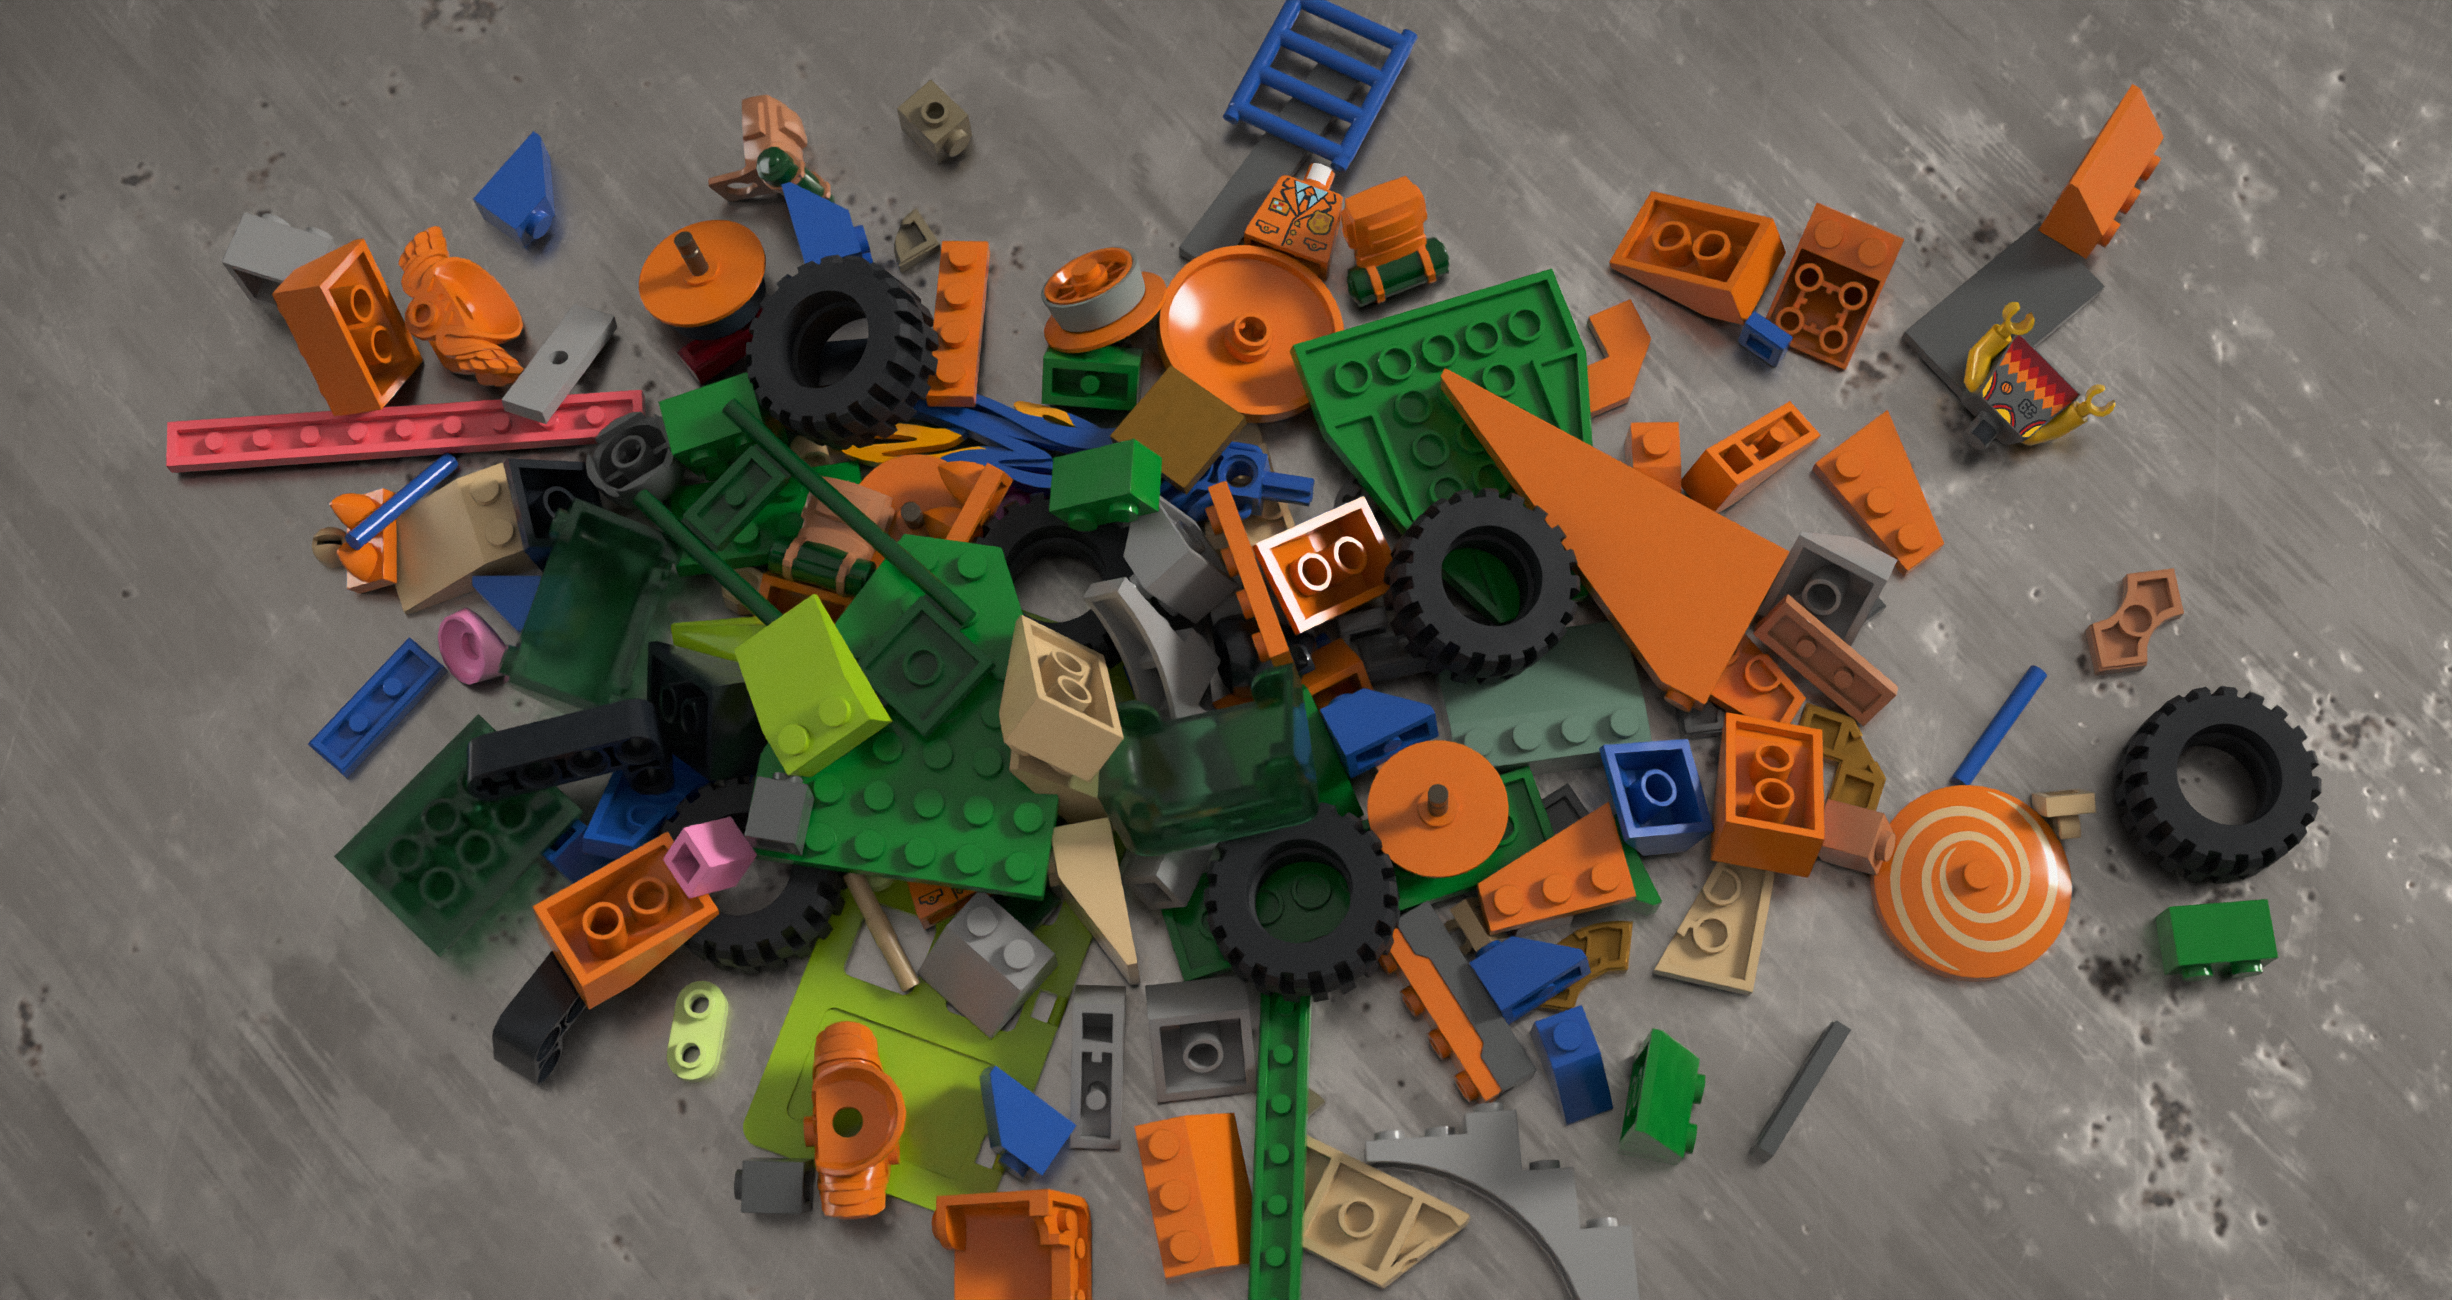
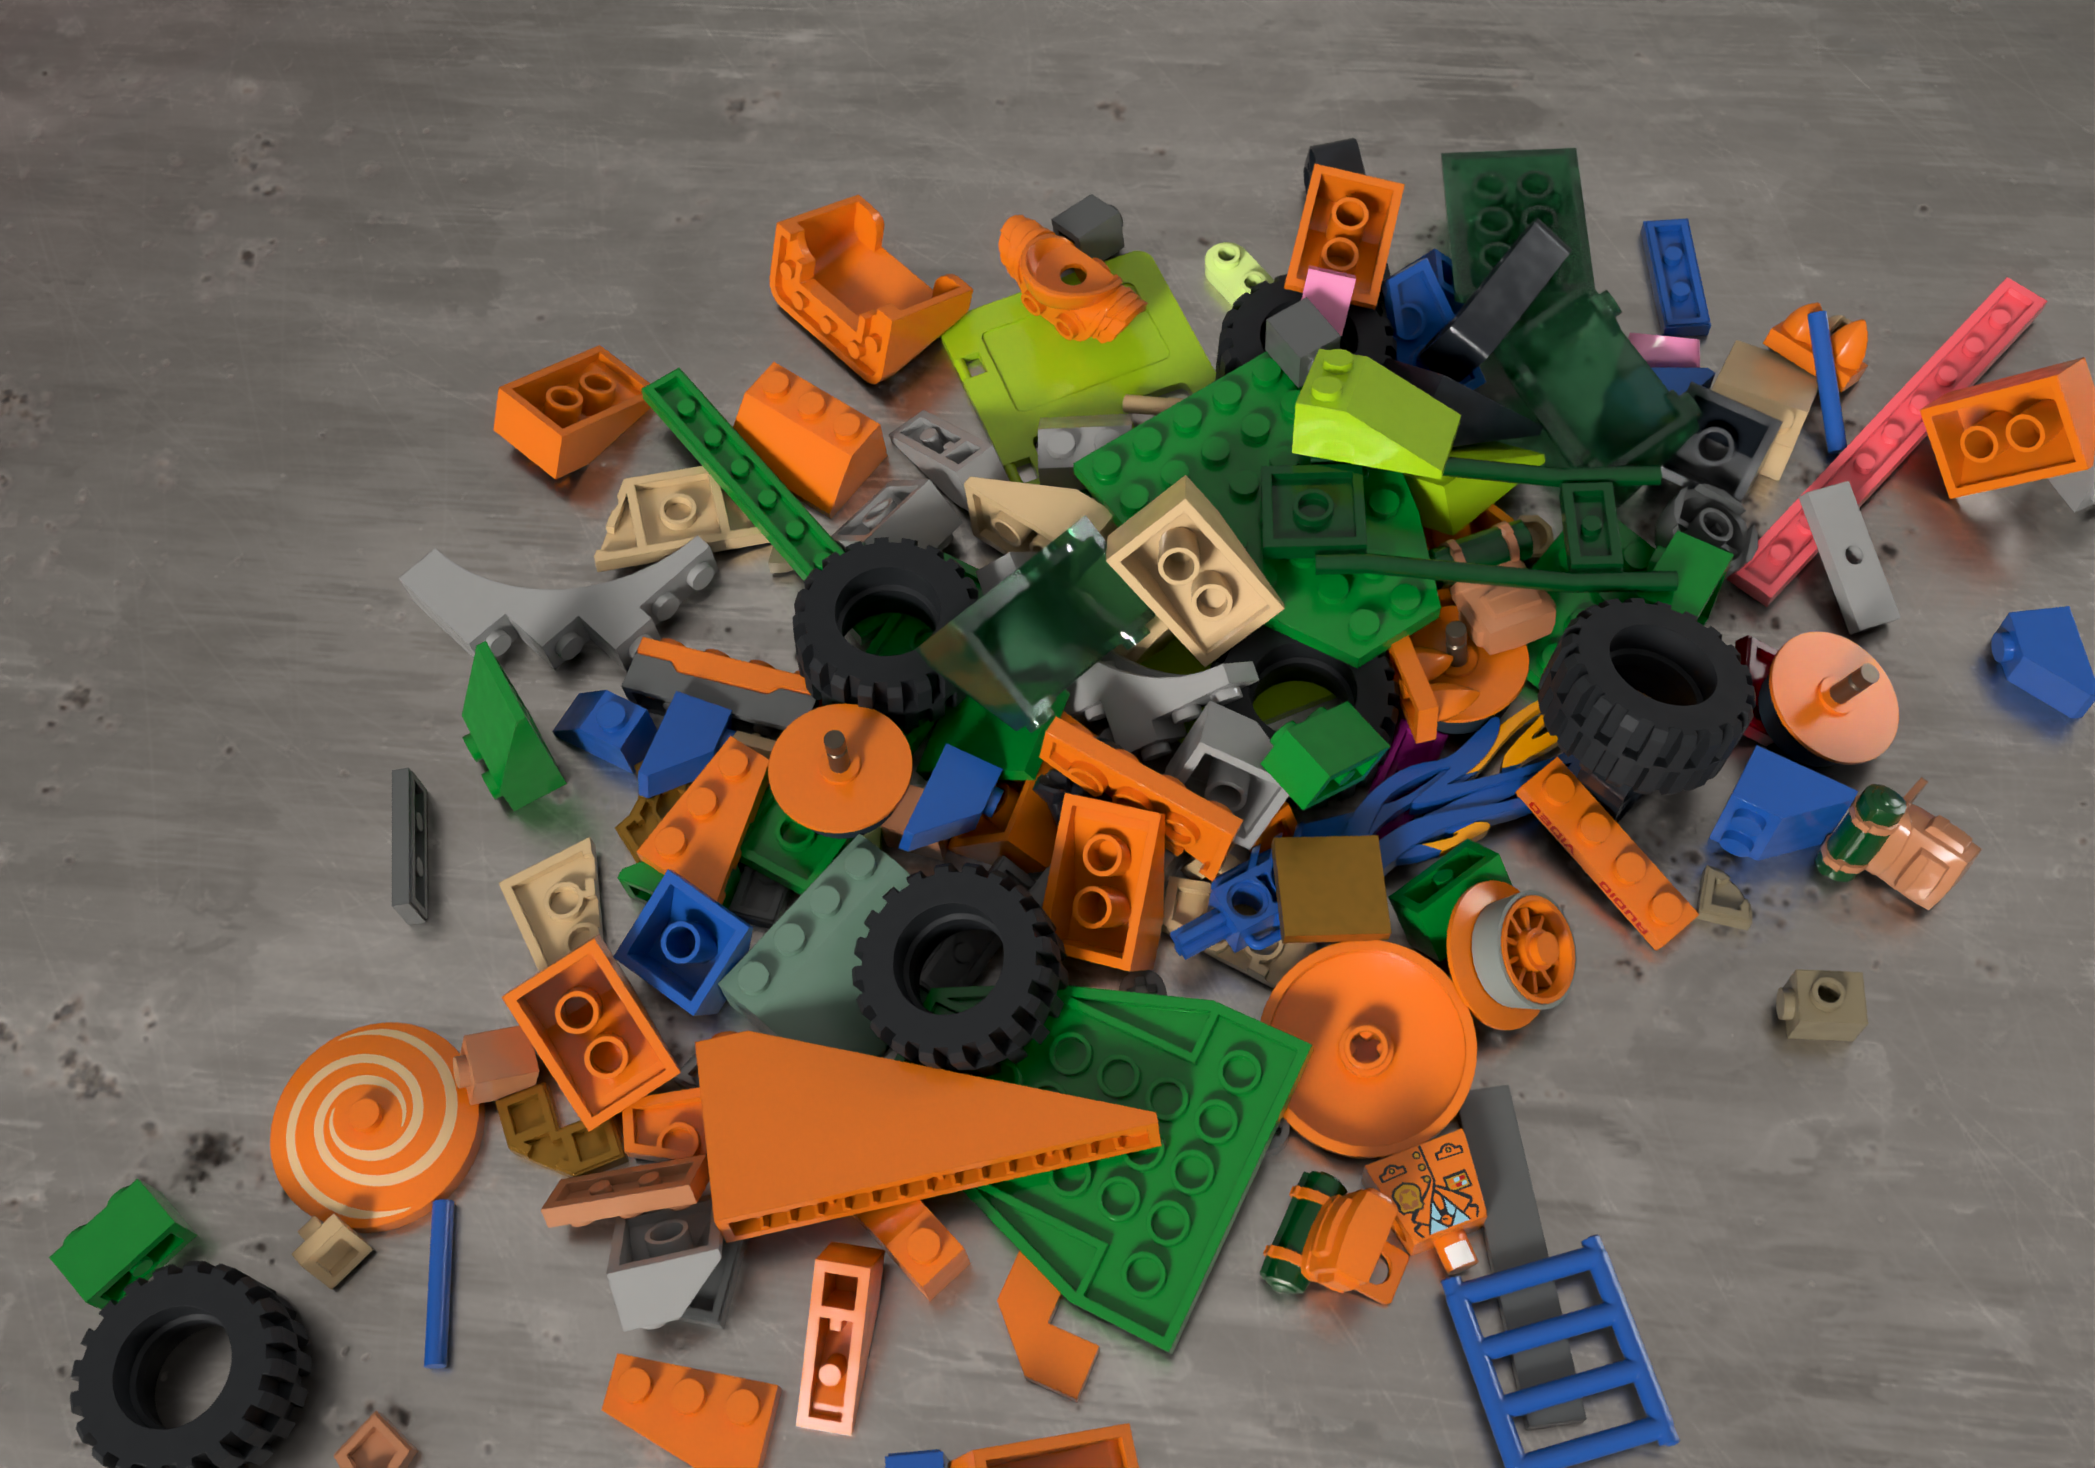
camera: 145 degrees right, 10 degrees down
orange piece [398,226,524,387] -> none
blue slope [979,1065,1077,1179] -> none

